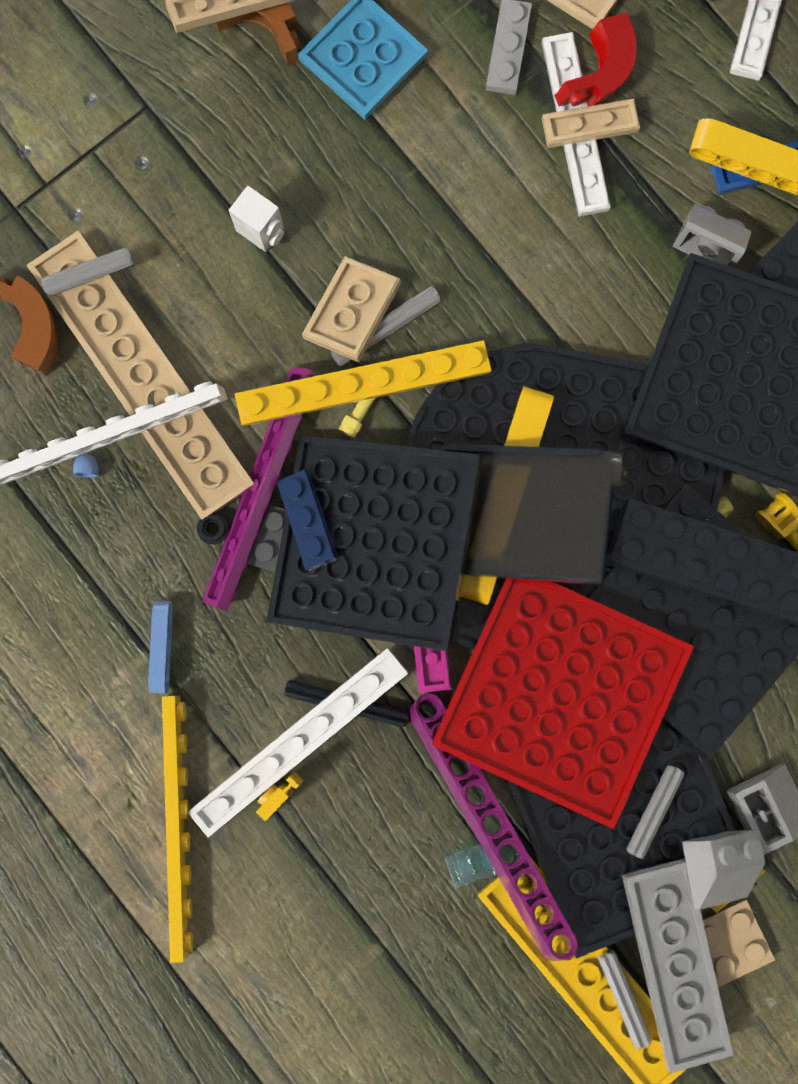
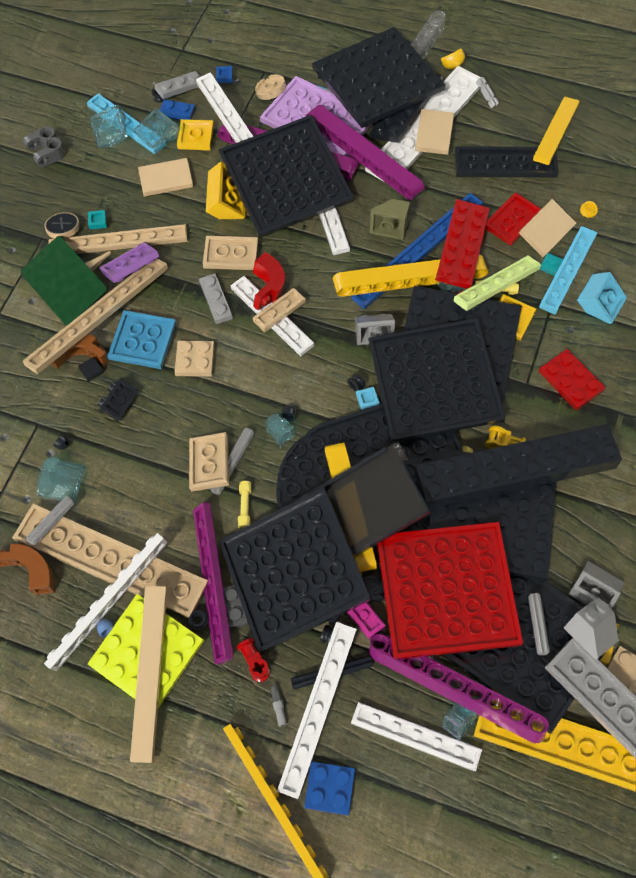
camera: 30 degrees left, 20 degrees down
medium blue beam [148,600,173,694] -> none
white brick [228,185,284,252] -> none
yellow plate [234,340,491,427] -> none
yellow plate [256,772,304,821] -> none
dark blue plate [277,469,338,571] -> none
light grey axle [598,950,652,1049] -> none
none -> clear light blue slope [37,457,86,502]
none -> black hinge [53,433,70,450]
none -> black tile [78,357,104,382]
none -> neon yellow plate [88,594,205,708]
none -> black bracket [97,378,139,422]
none -> tan tile [130,586,168,763]
none -> tan plate [175,341,215,377]
none -> red connector [237,638,270,682]
none -> clear light blue brick [265,414,295,446]
none -> light grey piece [271,684,287,727]
none -> black hinge [281,405,297,421]
none -> blue plate [304,762,355,816]
none -> black bush [320,625,334,644]
none -> black bush [347,373,365,392]
none -> white tile [351,702,482,772]
none -> medium azure plate [356,387,379,411]

